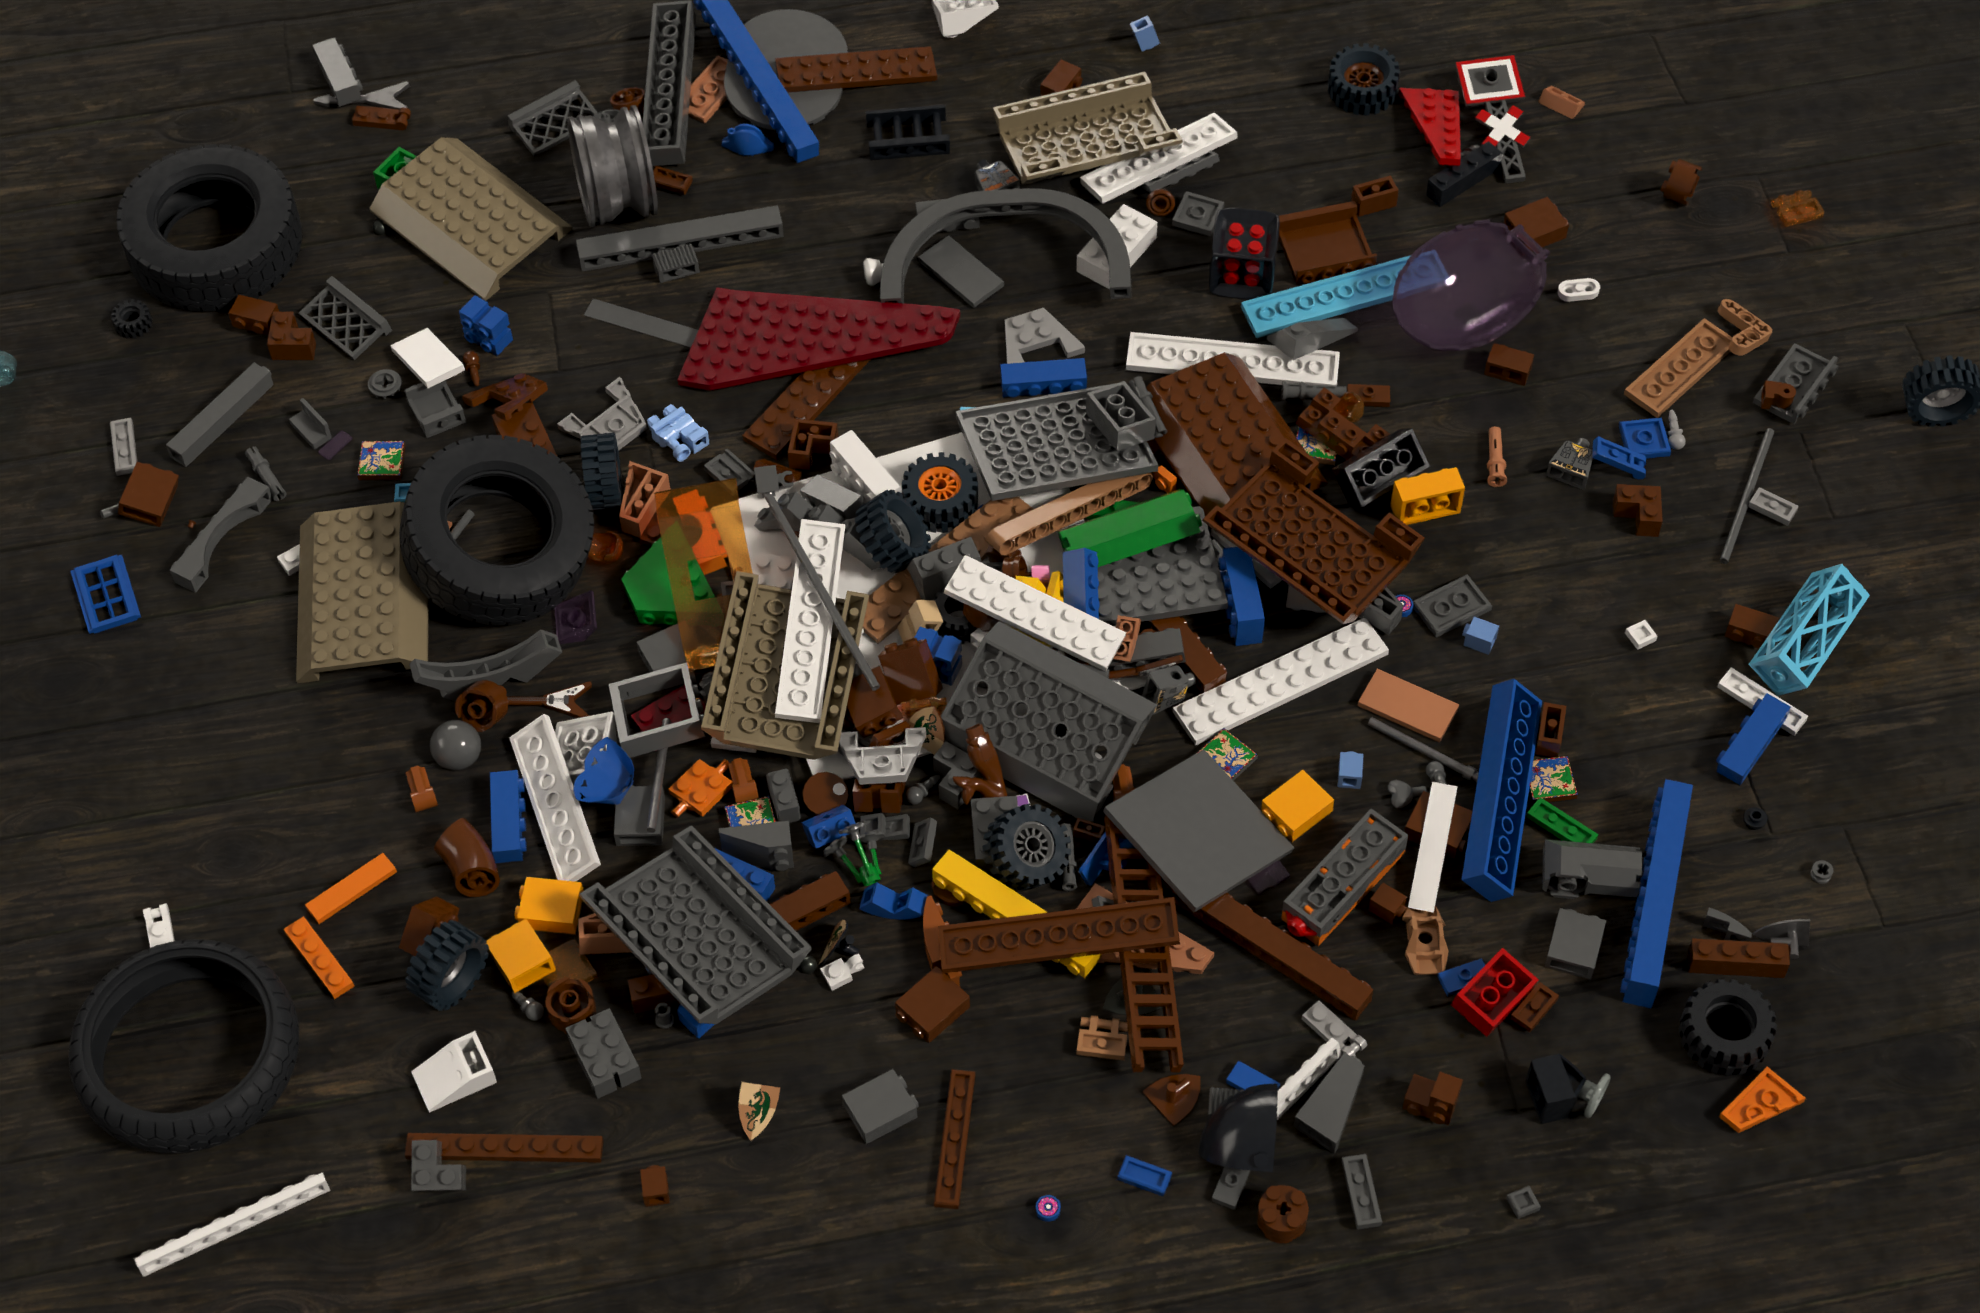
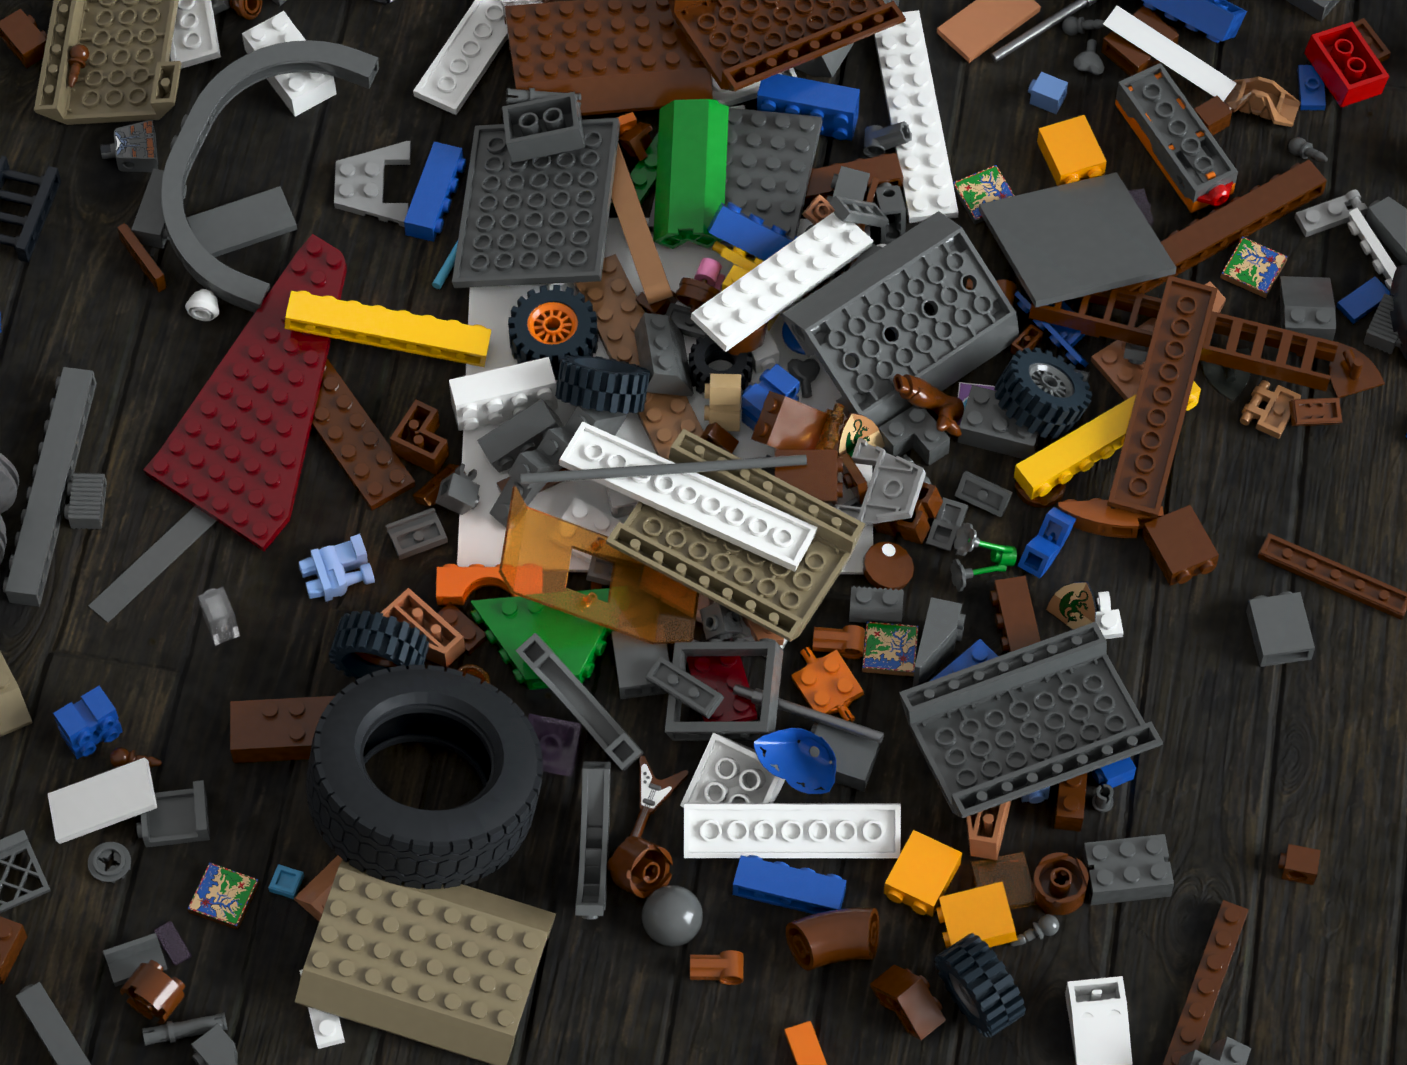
camera: 70 degrees left, 5 degrees up
reddish brown wing [462,373,548,421] -> none
light grey wing [557,377,647,451] -> none
shield [737,1082,780,1141] -> none
blue brick [801,805,856,849] -> none
none -> reddish brown bar [68,44,89,88]
none -> reddish brown tile [117,223,167,292]
none -> reddish brown brick [120,960,186,1024]
none -> clear brick [198,587,240,645]
none -> yellow brick [285,291,492,367]
none -> dark grey arch [515,633,644,771]
none -> reddish brown panel [619,122,653,161]
none -> dark grey tile [645,656,724,719]
none -> reddish brown piece [700,422,739,454]
none -> dark grey plate [829,196,889,228]
none -> dark grey piece [863,121,912,158]
none -> tile [1220,236,1288,298]
none -> dark grey slope [1280,276,1336,341]
none -> dark grey bar [1288,137,1328,162]
none -> reddish brown plate [1289,398,1342,426]

